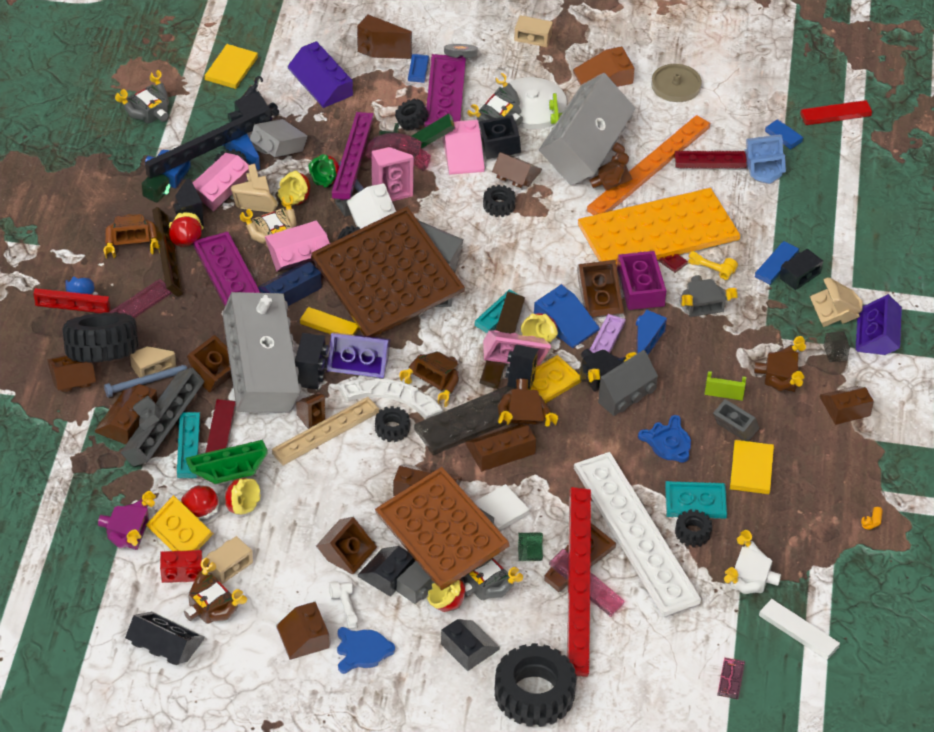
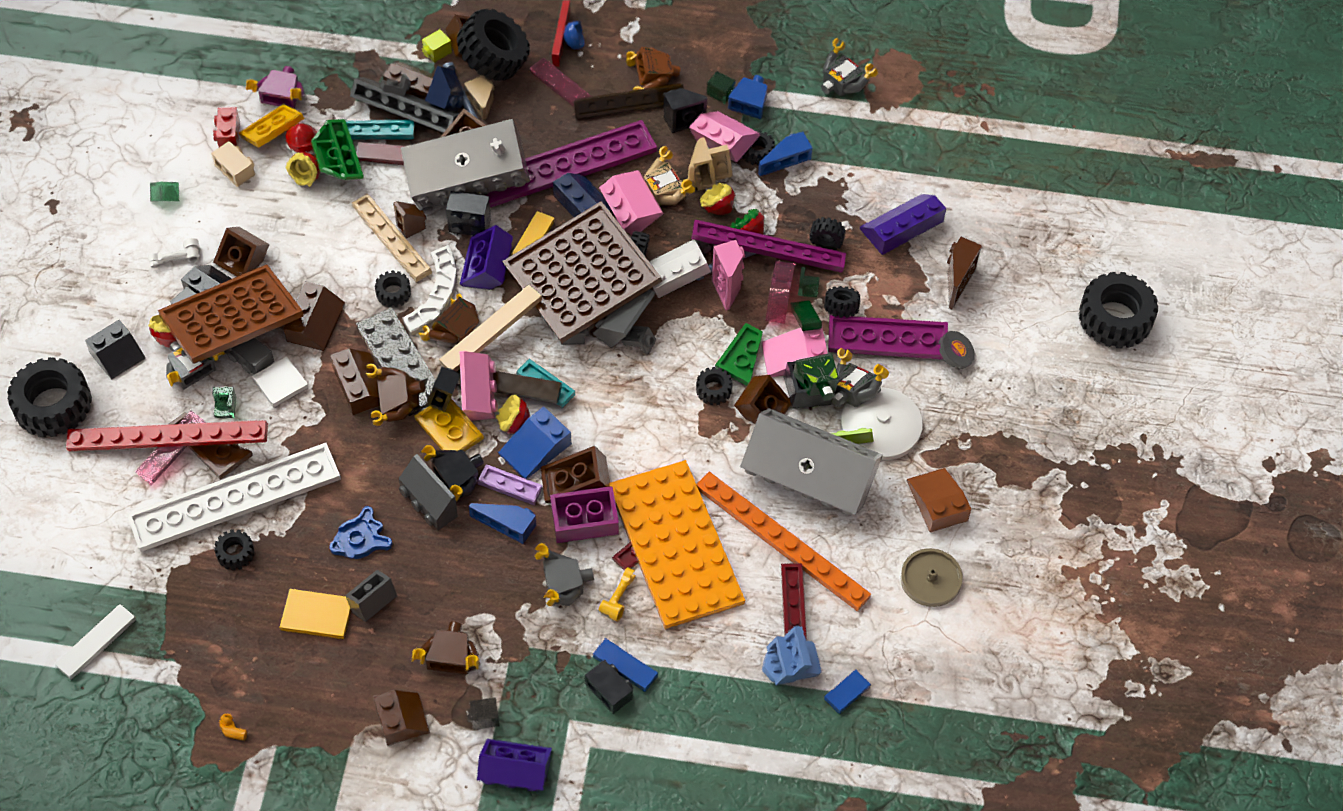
camera: 90 degrees right, 10 degrees up
black slope [125,611,205,665] -> none
black plate [145,105,271,179] -> none
red hair [169,212,204,247] -> none
torso [184,558,247,624] -> none
yellow tile [204,44,258,89] -> none
black torso [228,76,279,122] -> none
light grey brick [250,119,308,157] -> none
reddish brown slope [276,601,329,660] -> none
blue tile [337,627,395,674] -> none
blue tile [408,54,429,83] -> none
tan brick [514,15,553,47] -> none
reddish brown torso [589,142,632,190] -> none
teal tile [665,481,727,519] -> none
lime hinge [705,371,746,401] -> none
clear pink tile [717,657,745,700] -> none
white torso [724,530,781,594] -> none
red tile [800,100,872,125] -> none
tan piece [810,278,863,327] -> none
none -> clear green panel [150,181,179,202]
none -> neon yellow brick [422,30,452,63]
none -> dark blue slope [425,65,464,111]
none -> tile [439,285,543,372]
none -> green wing [715,323,763,386]
none -> dark green torso [793,353,839,401]
none -> black tyre [809,217,846,250]

